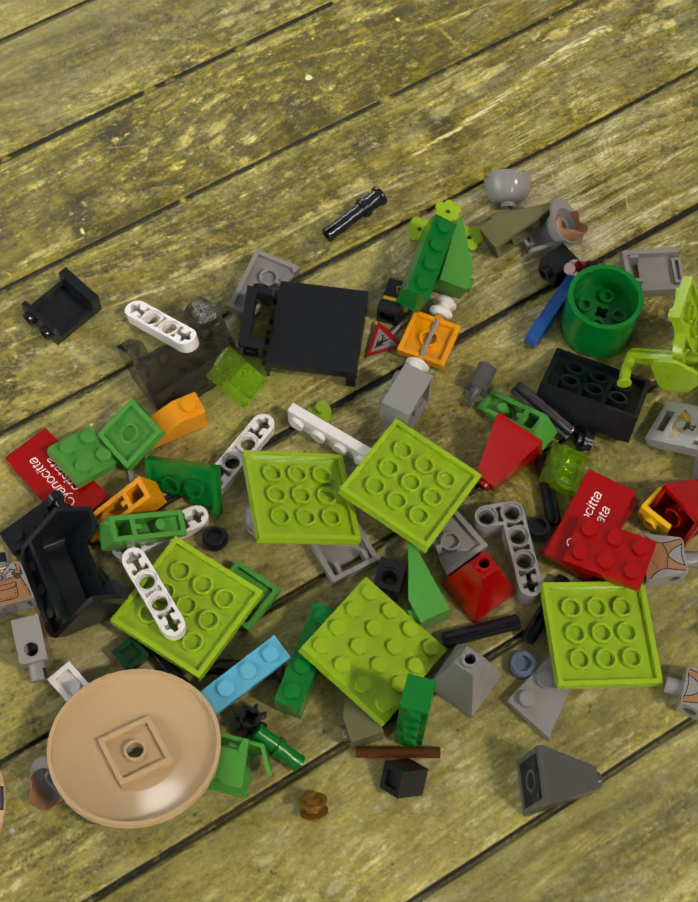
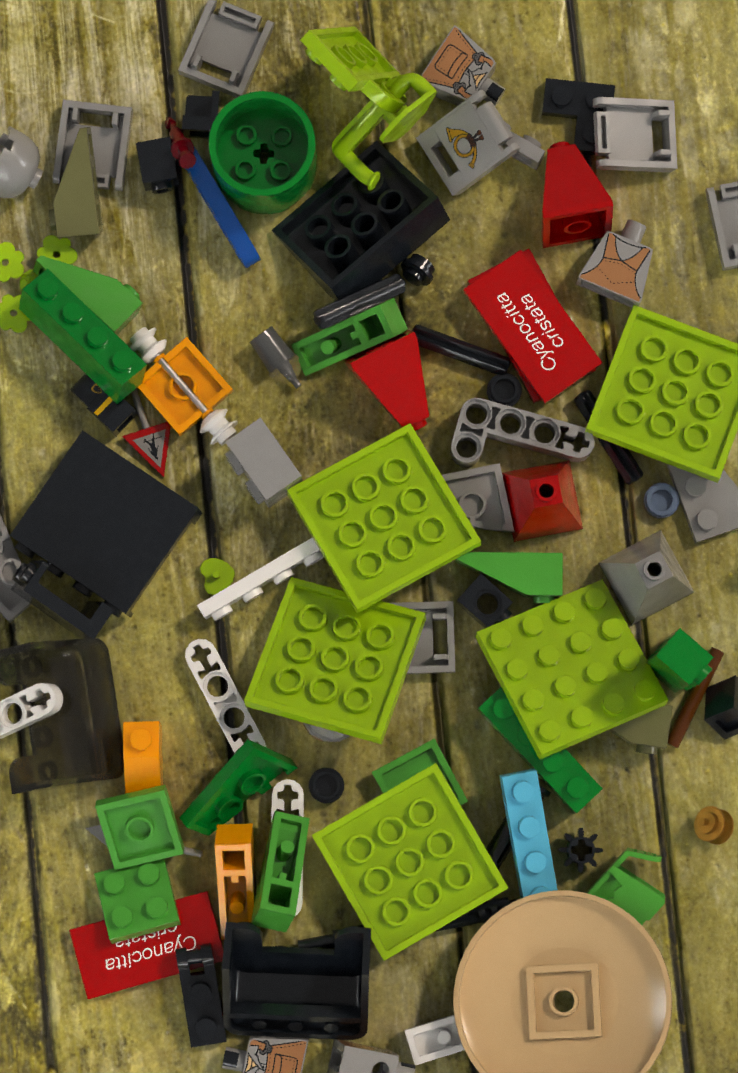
camera: 60 degrees left, 20 degrees up
dark green plate [111,637,151,670] -> none
white beam [122,547,186,641] -> none
clear neon green plate [206,347,266,408] -> none
green pin [251,723,306,771] -> none
black axle [442,614,521,647] -> none
clear neon green plate [539,439,588,498] -> none
light grey piece [546,198,588,244] -> none
red plate [562,515,657,592] -> none
yellow bracket [636,486,672,536] -> none

